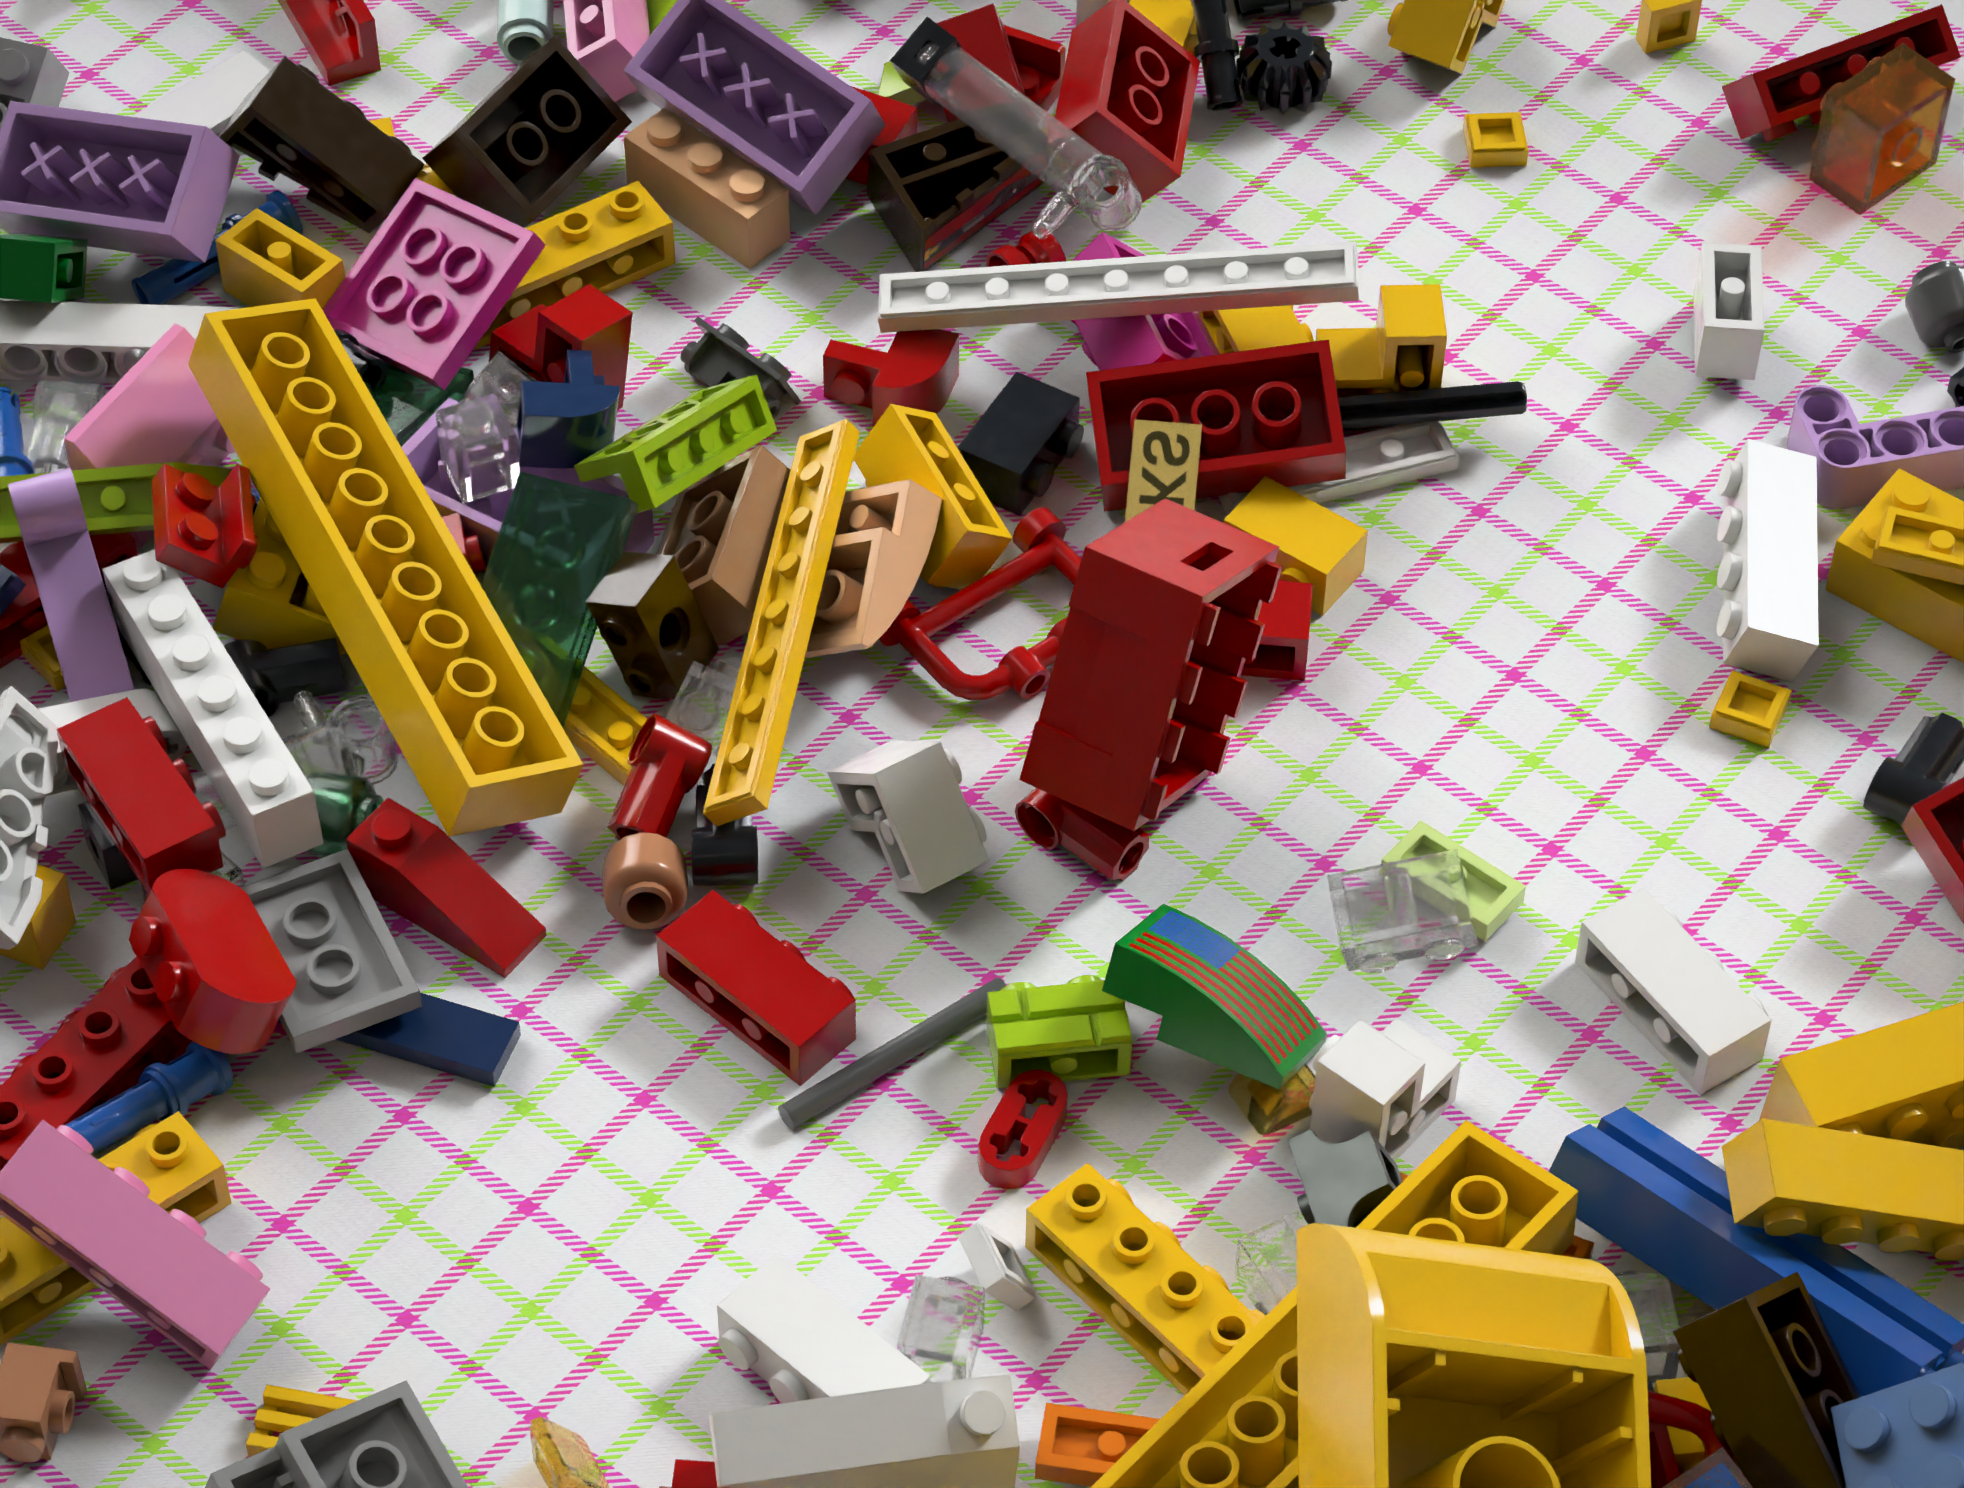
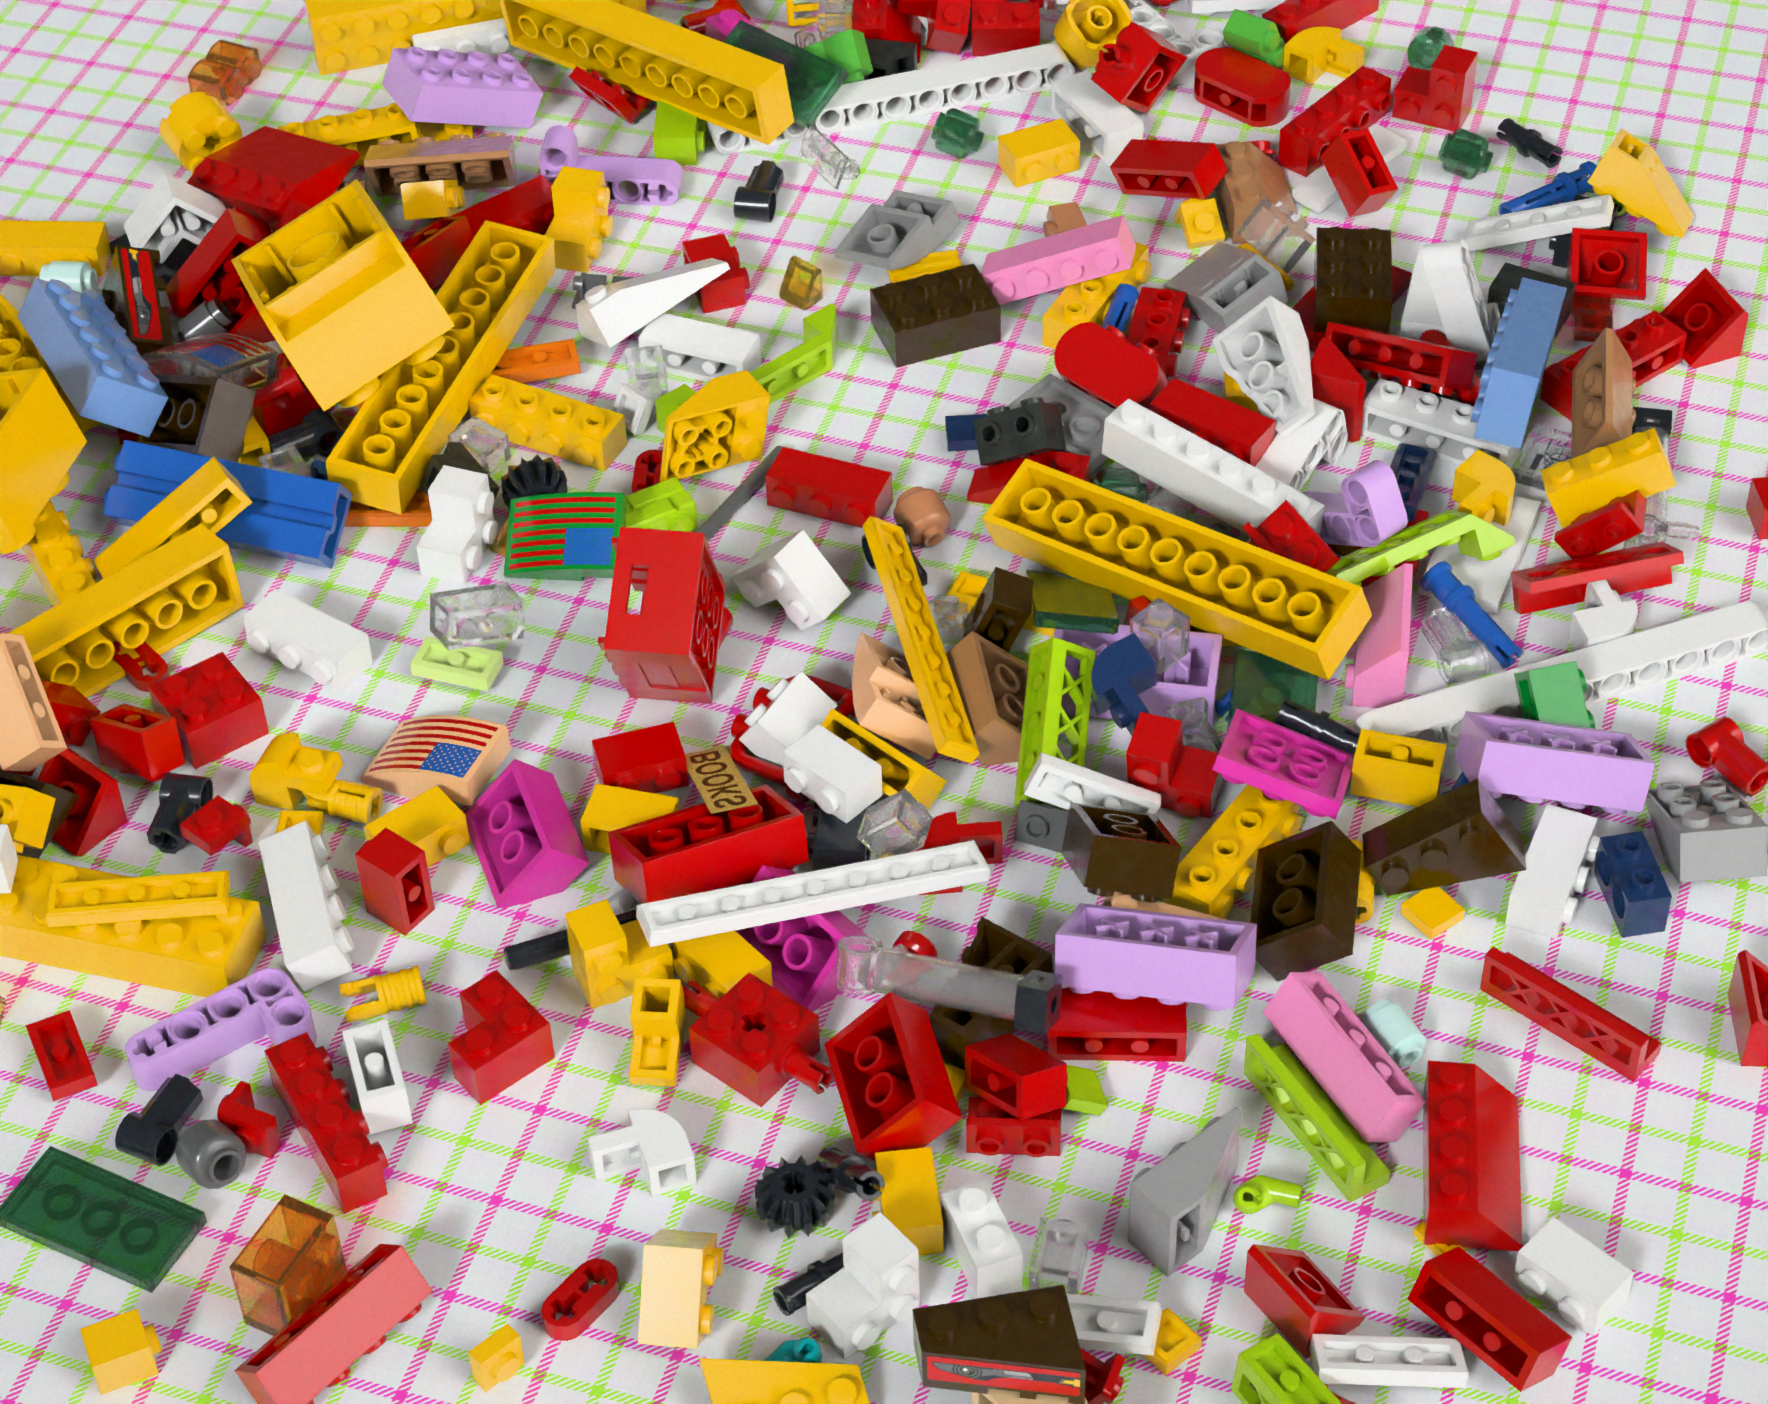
camera: 160 degrees right, 5 degrees down
red piece [607,713,712,840] -> none
yellow tile [1463,112,1528,168] -> none
none -> red brick [148,652,269,770]
none -> red bracket [179,795,253,856]
none -> red bracket [217,1081,281,1159]
none -> yellow brick [250,733,343,811]
none -> red brick [264,1032,389,1214]
none -> yellow hinge [301,779,383,824]
none -> yellow hinge [339,965,427,1023]
none -> red brick [355,827,435,936]
none -> light nougat slope [360,715,511,807]
none -> yellow brick [364,785,470,868]
none -> red brick [448,970,555,1105]
none -> dark pink slope [465,759,590,909]
none -> black gear [501,454,568,510]
none -> red beam [541,1258,620,1341]
none -> white brick [587,1109,697,1197]
none -> yellow brick [629,977,685,1087]
none -> lime slope [655,303,838,433]
none -> yellow slope [660,370,770,482]
none -> red brick [682,972,834,1107]
none -> white brick [739,671,838,767]
none -> white brick [782,724,882,824]
none -> clear brick [857,789,933,859]
none -> dark brown brick [870,263,1001,368]
none -> pearl dark grey brick [973,397,1066,466]
none -> white plate [1024,752,1161,814]
none -> dark brown brick [1061,802,1182,903]
none -> dark blue brick [1593,831,1672,938]

